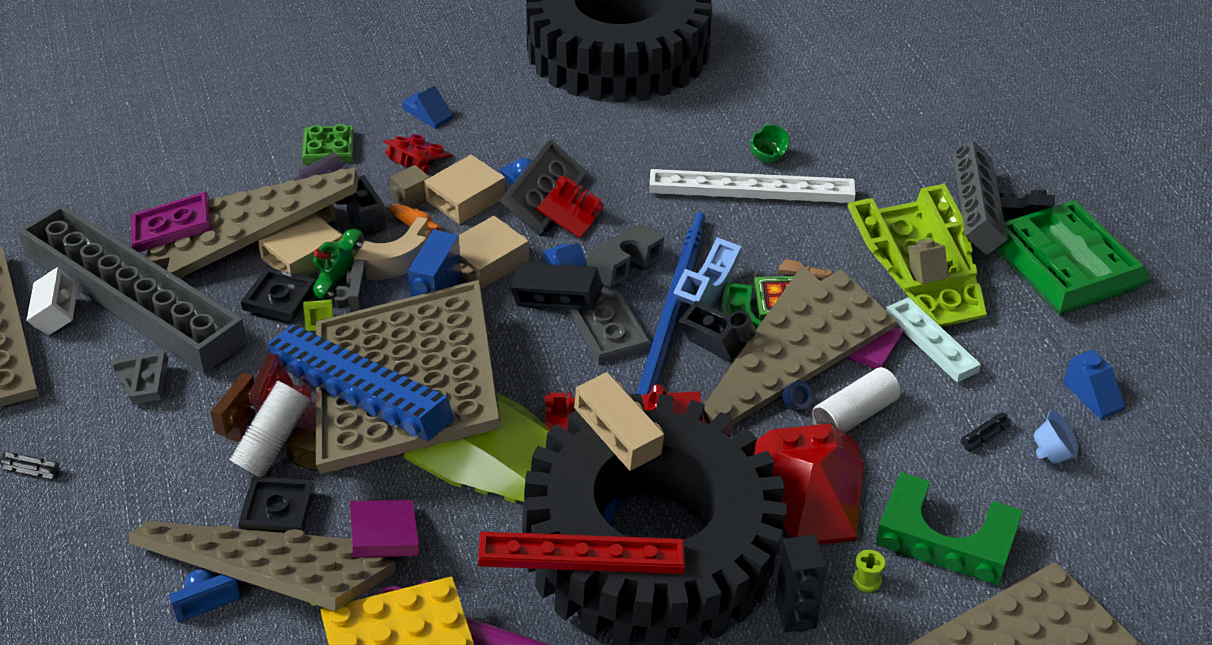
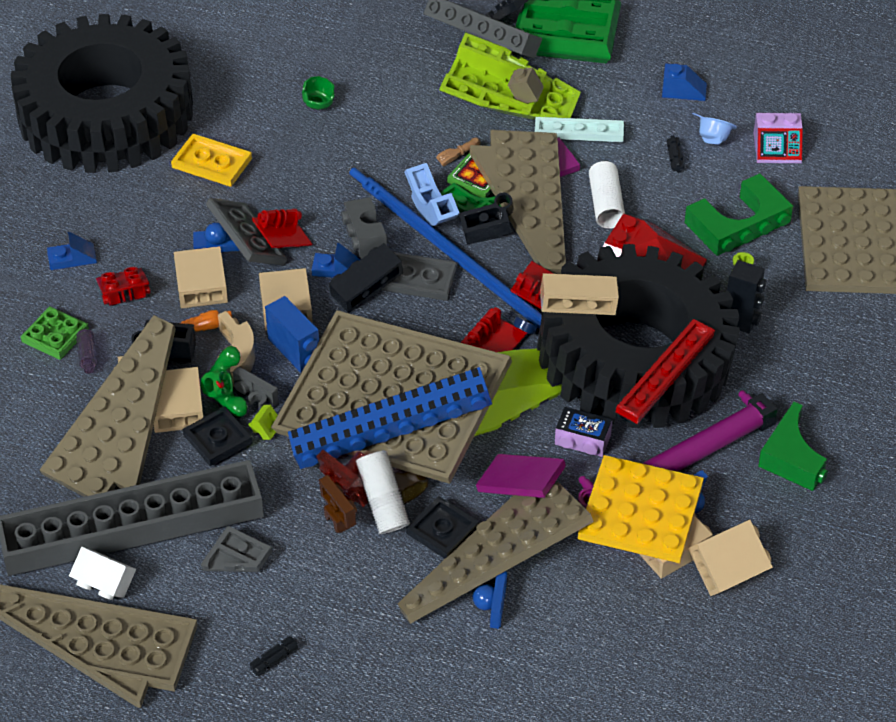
camera: 55 degrees left, 5 degrees up
magenta tile [131,191,212,252] -> none
dark tan brick [389,165,430,208] -> none
white plate [649,169,855,203] -> none
dark blue tile [783,381,813,411] -> none
none -> yellow plate [171,134,252,187]
none -> brick [555,407,612,457]
none -> slope [753,113,803,163]

